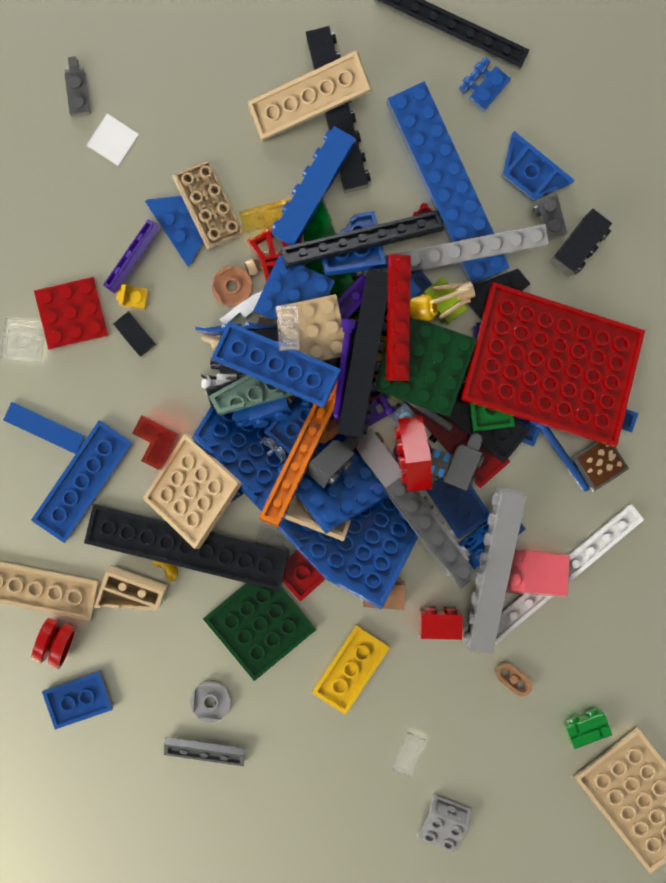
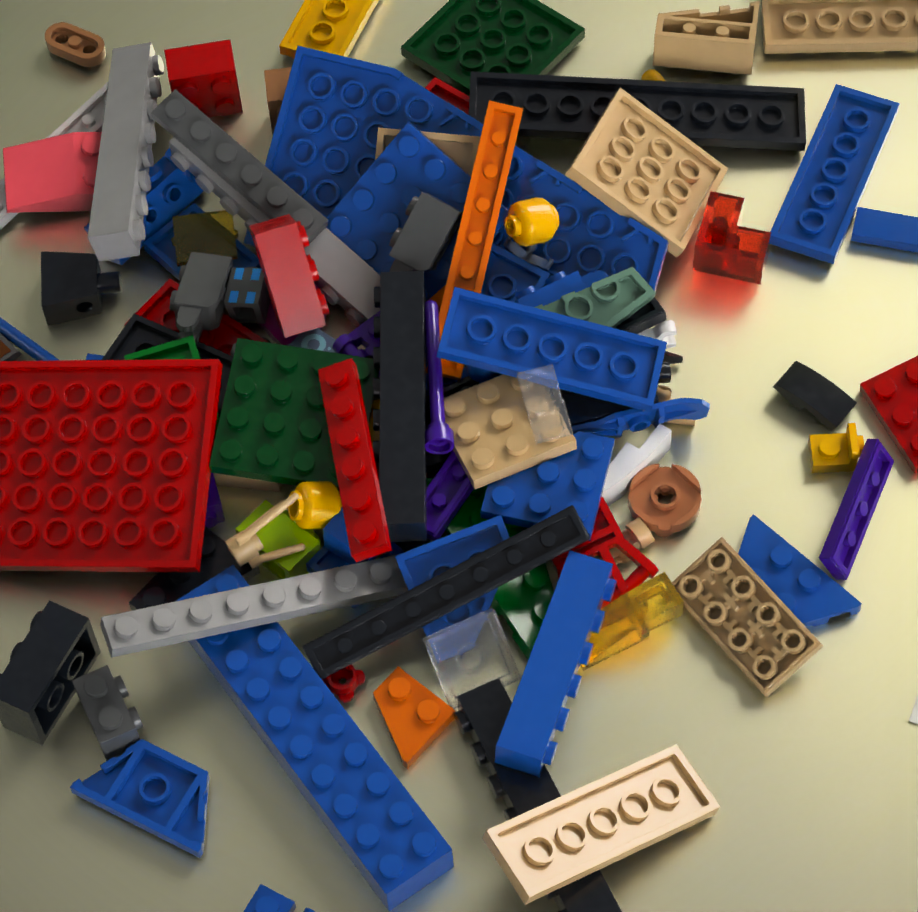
camera: 170 degrees right, 30 degrees down
none -> black torso [41,252,122,326]
none -> clear yellow piece [171,210,239,267]
none -> orange wing [373,666,456,769]
none -> clear tile [423,608,521,709]
none -> yellow head [504,197,559,247]

